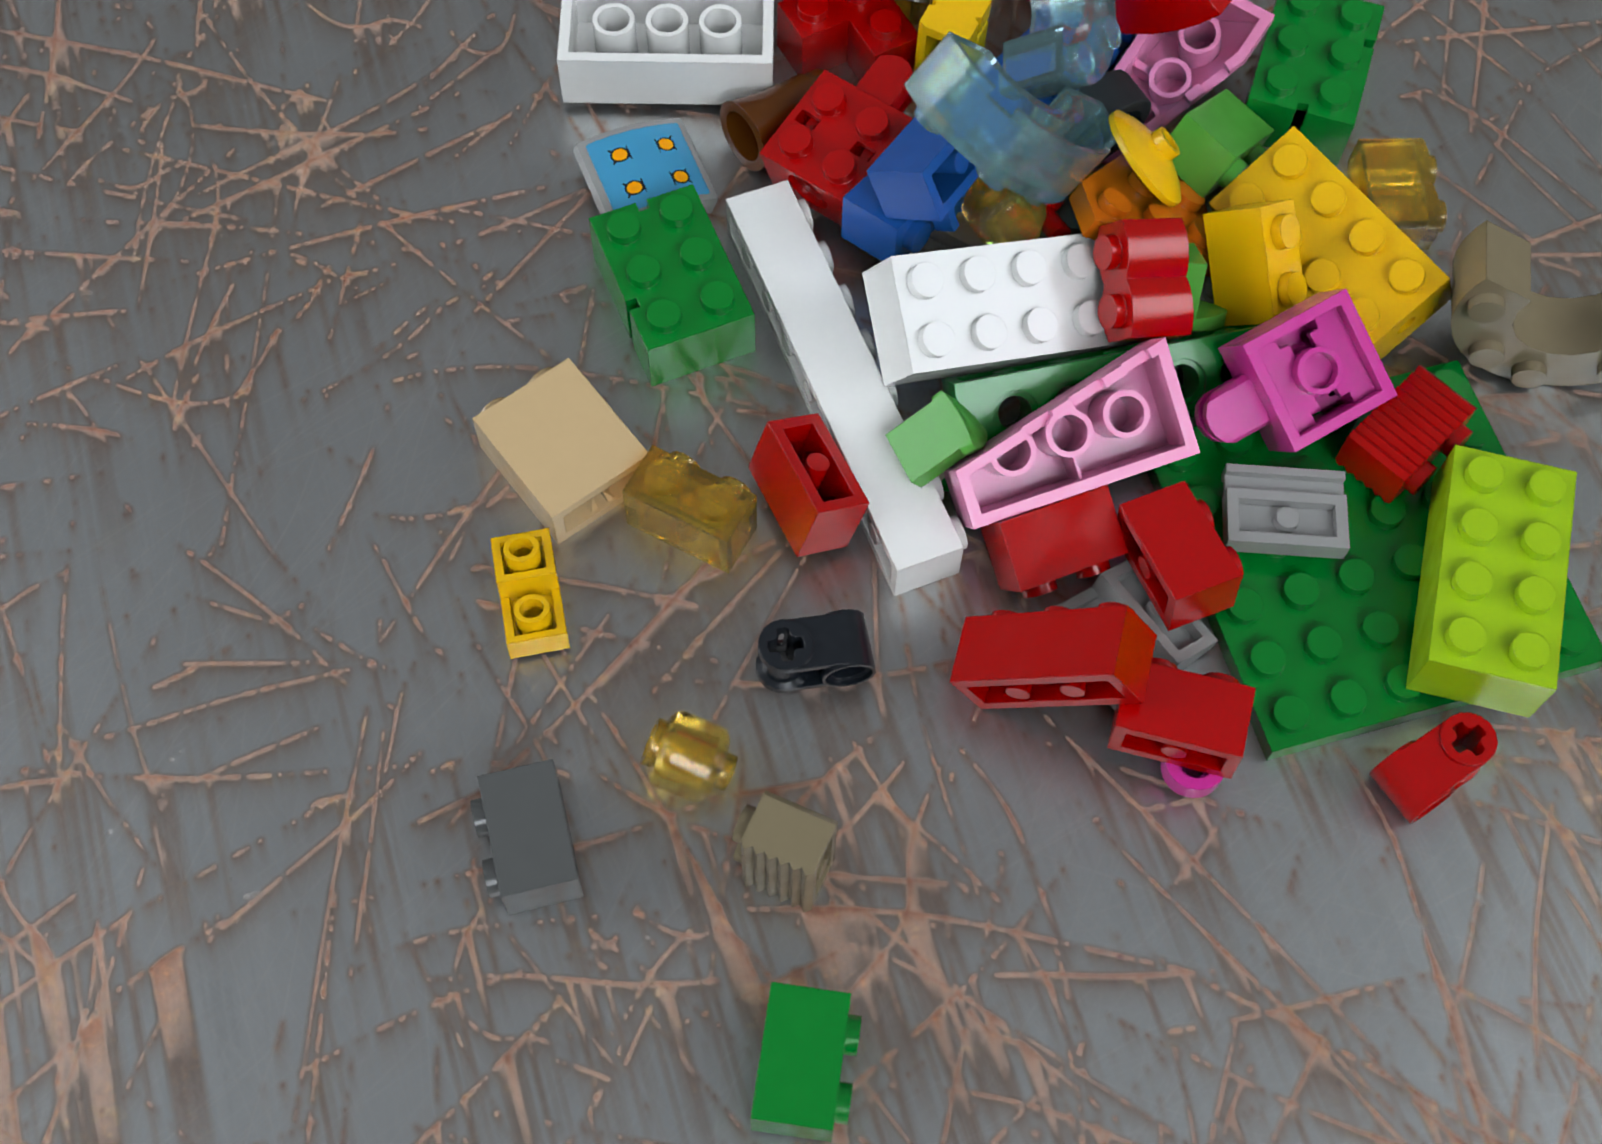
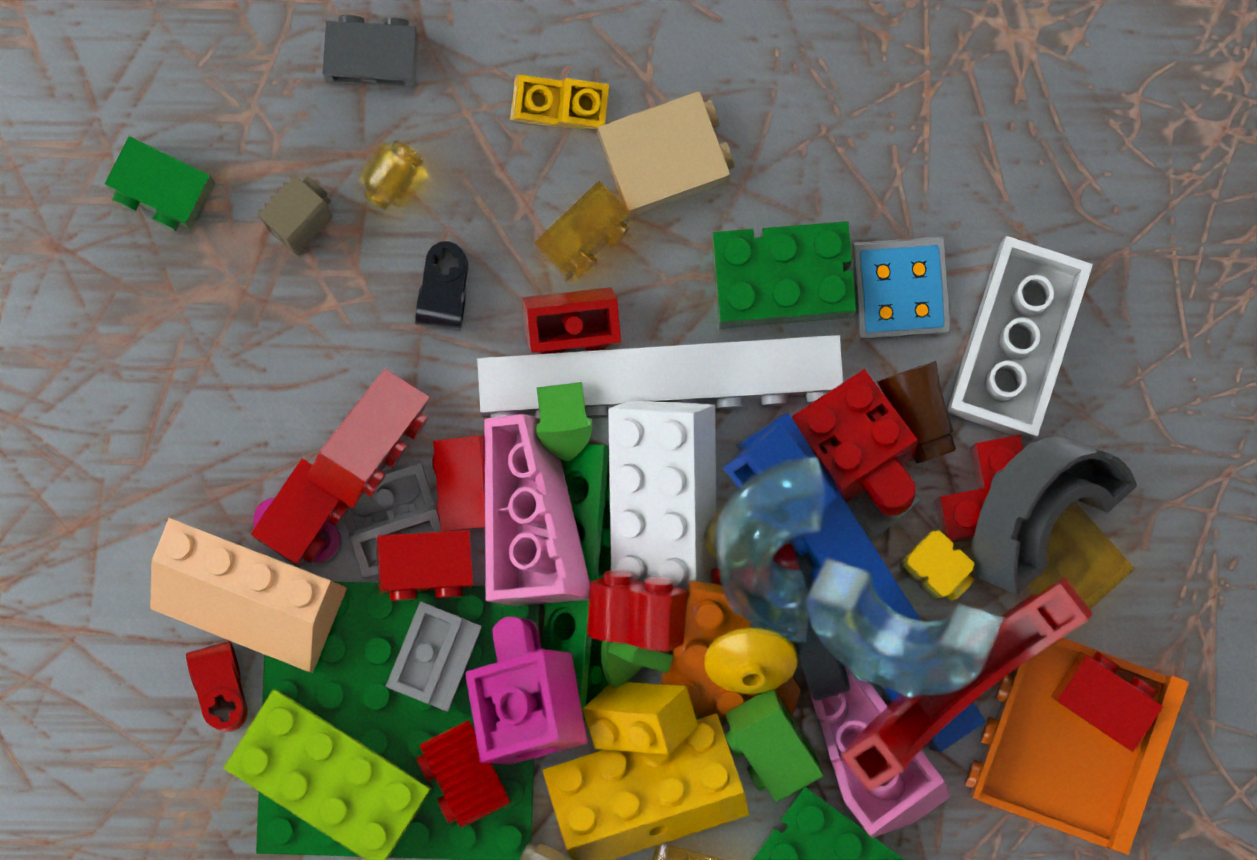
camera: 105 degrees right, 20 degrees up
none -> light nougat slope [150,518,347,673]

